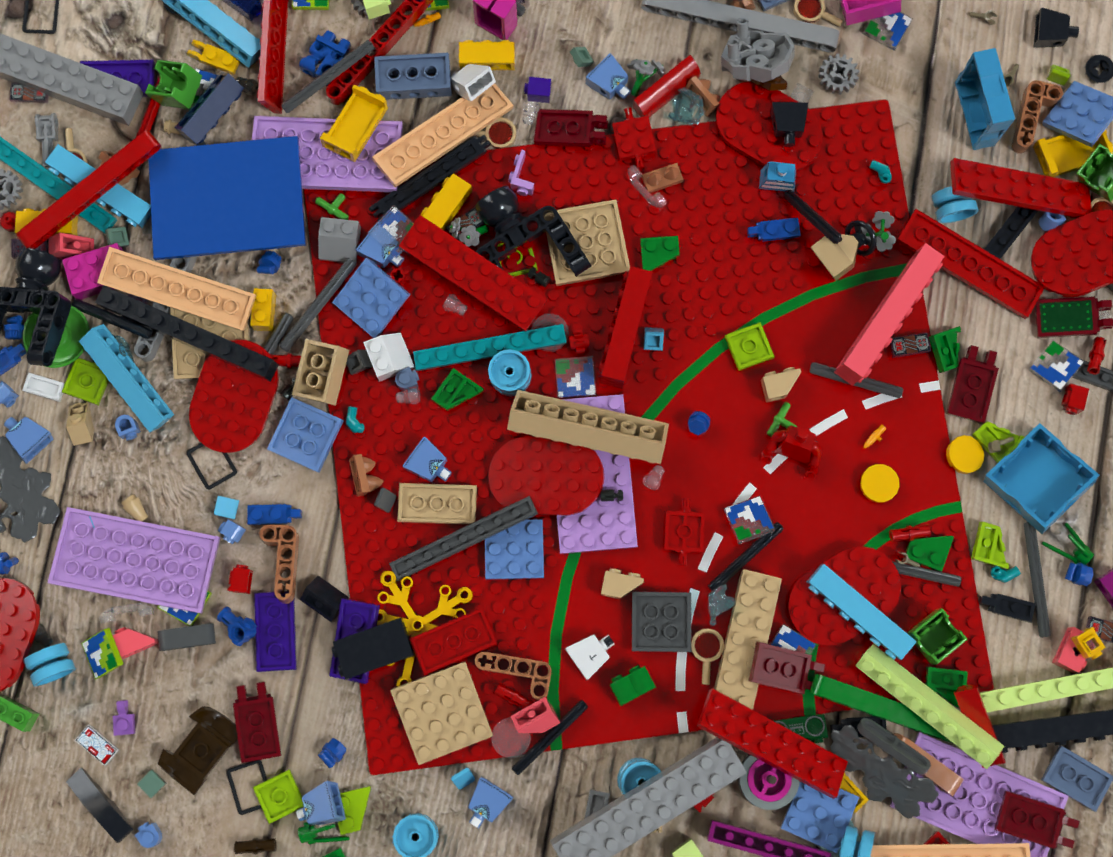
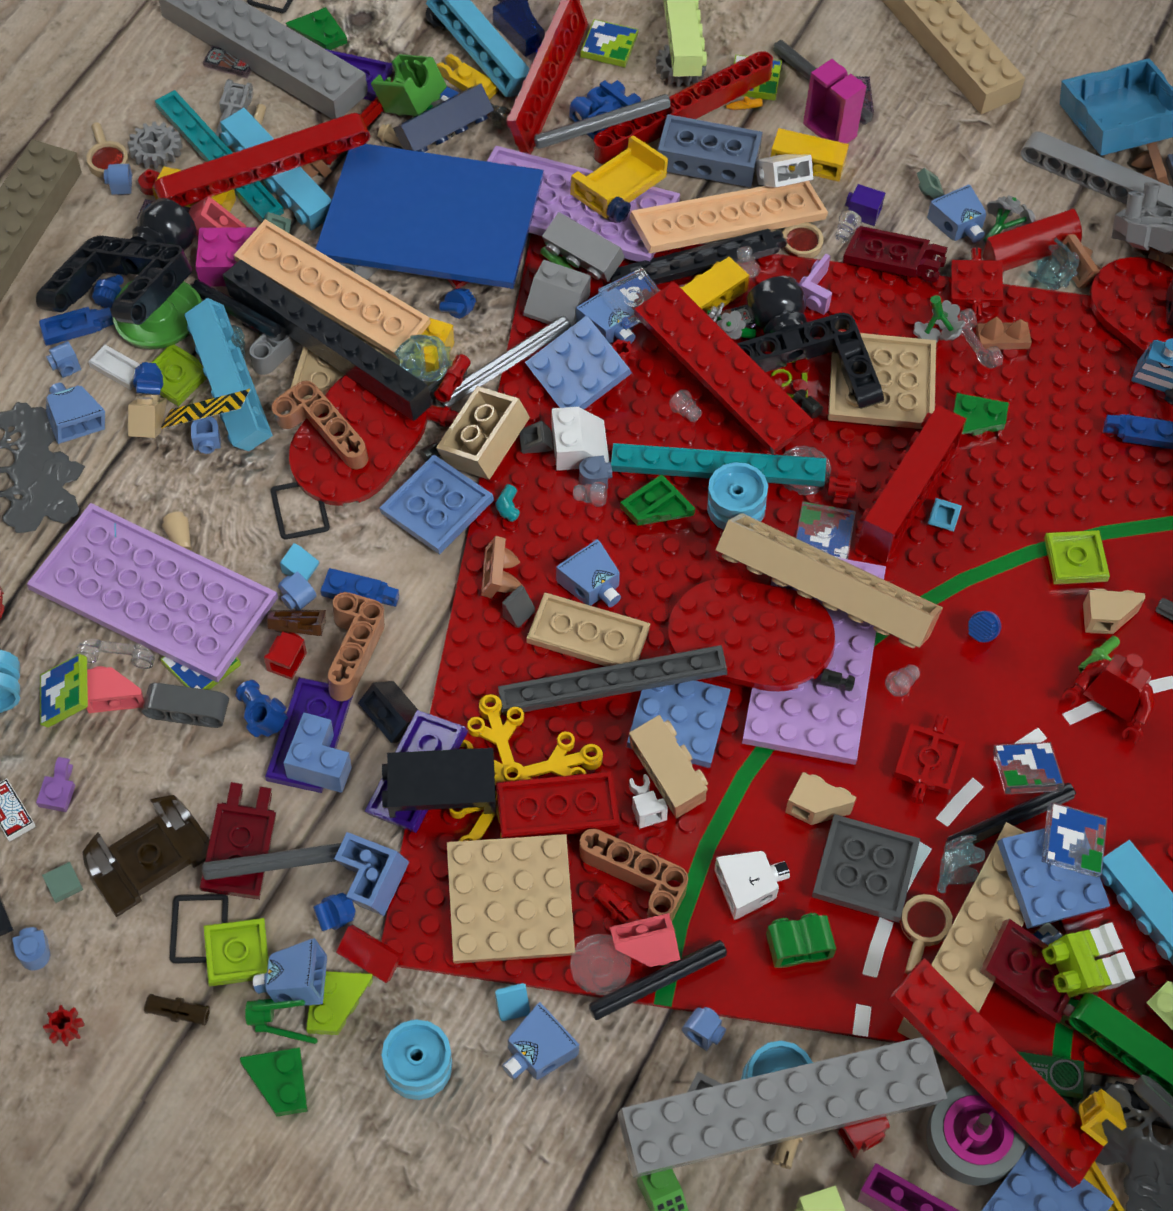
camera: 15 degrees right, 20 degrees down
none -> blue piece [133,362,163,395]
none -> sticker [161,389,250,429]
none -> dark grey axle [202,843,341,880]
none -> reddish brown wing [267,610,326,636]
none -> nougat beam [272,380,368,469]
none -> medium blue brick [284,713,352,793]
none -> green wing [286,7,347,50]
none -> medium blue brick [334,832,409,916]
none -> red tile [336,924,402,983]
none -> clear light blue helmet [394,335,452,382]
none -> red pin [434,354,471,403]
none -> light grey brick [542,212,625,282]
none -> dark blue bush [607,196,631,222]
none -> tan brick [629,715,708,818]
none -> white piece [629,774,668,829]
none -> medium blue plate [682,1007,726,1051]
none -> clear piece [737,246,760,278]
none -> light grey plant [913,295,966,343]
none -> medium blue plate [997,827,1110,929]
none -> tile [1041,802,1107,877]
none -> lime hips [1042,922,1135,997]
none -> yellow window [1078,1089,1127,1146]

